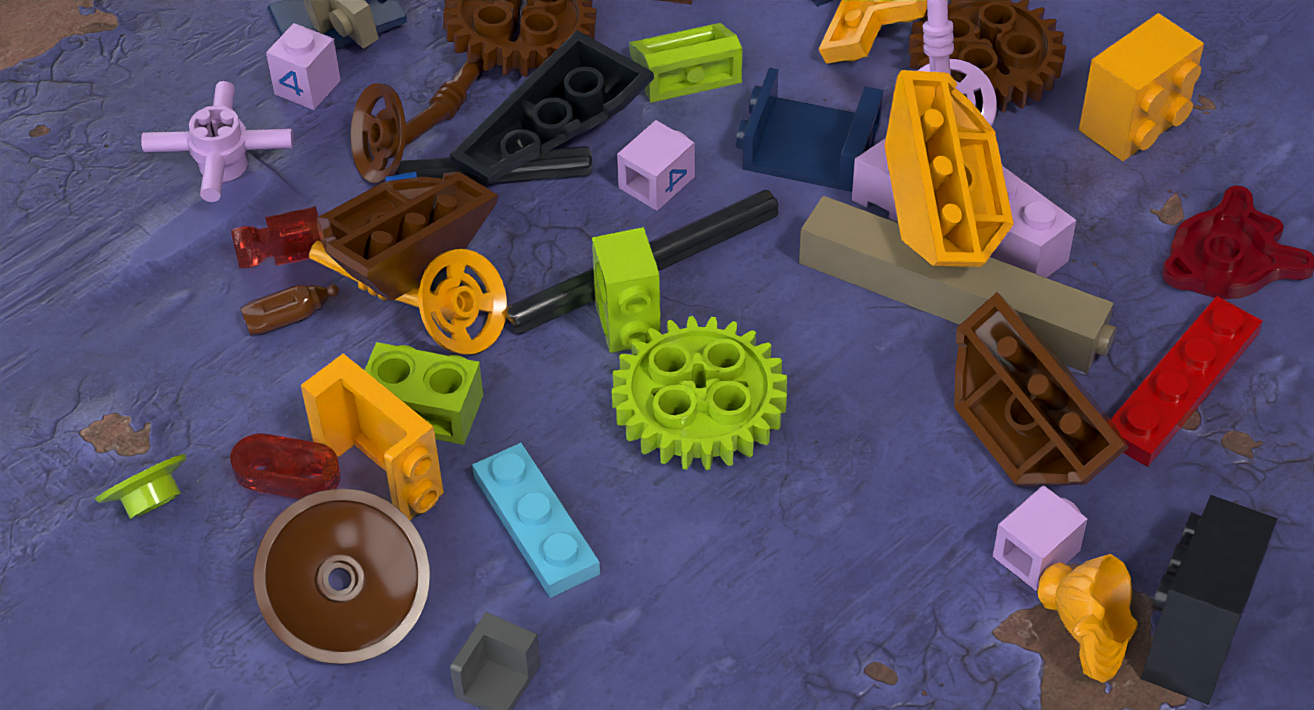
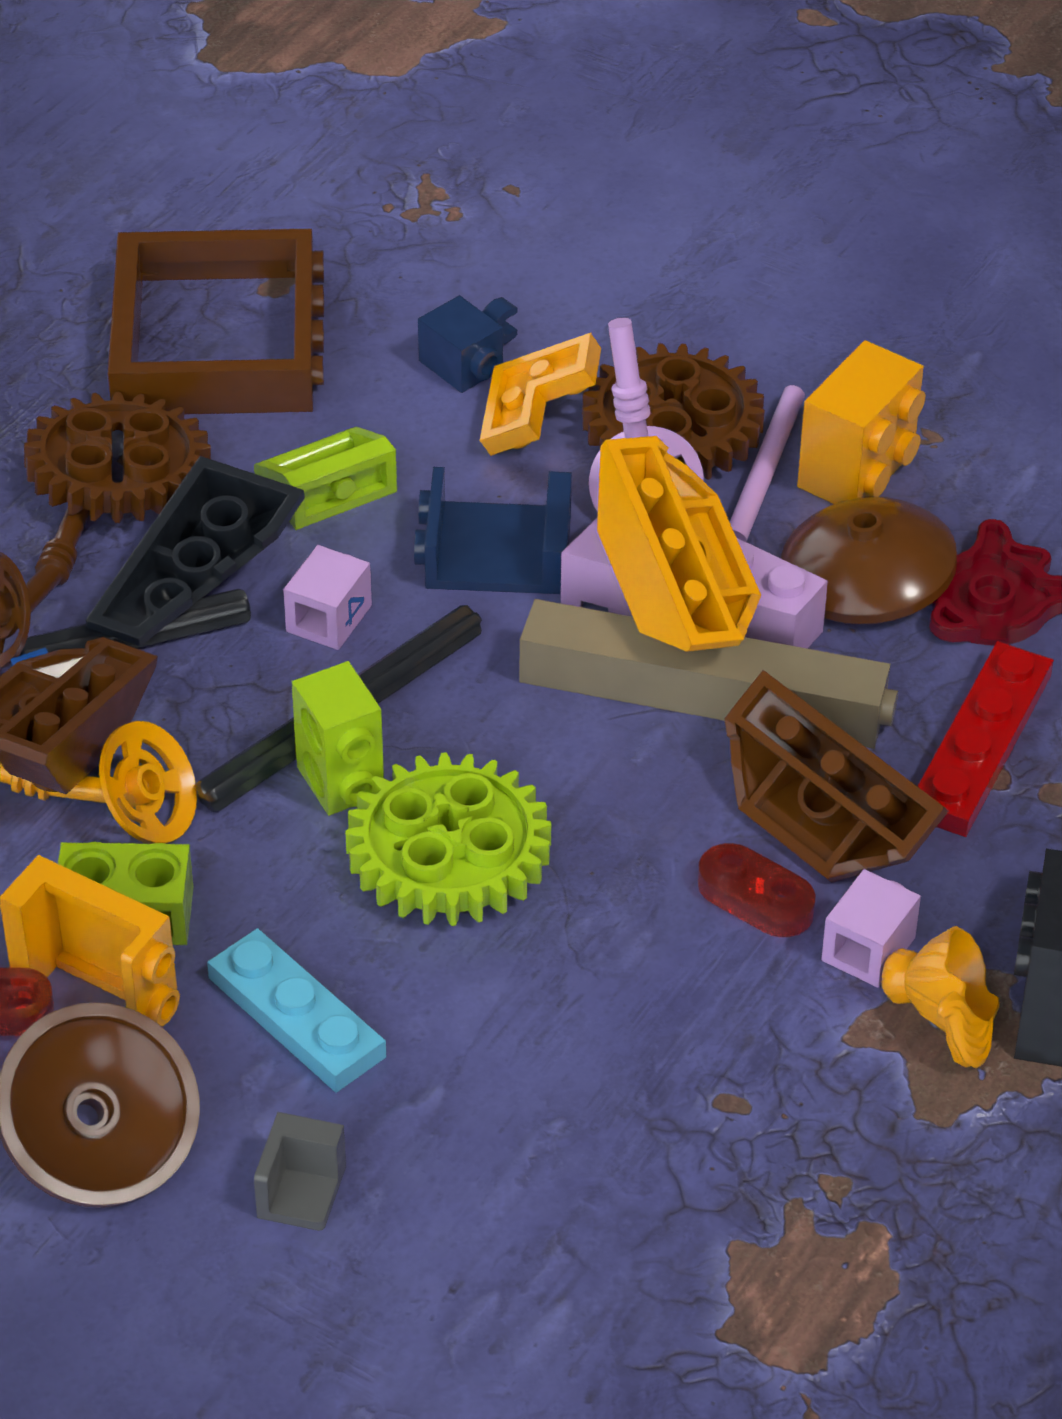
camera: 15 degrees left, 5 degrees down
none -> clear red plate [698,843,816,937]
none -> lavender bar [730,385,805,542]
none -> reddish brown dish [781,497,957,624]

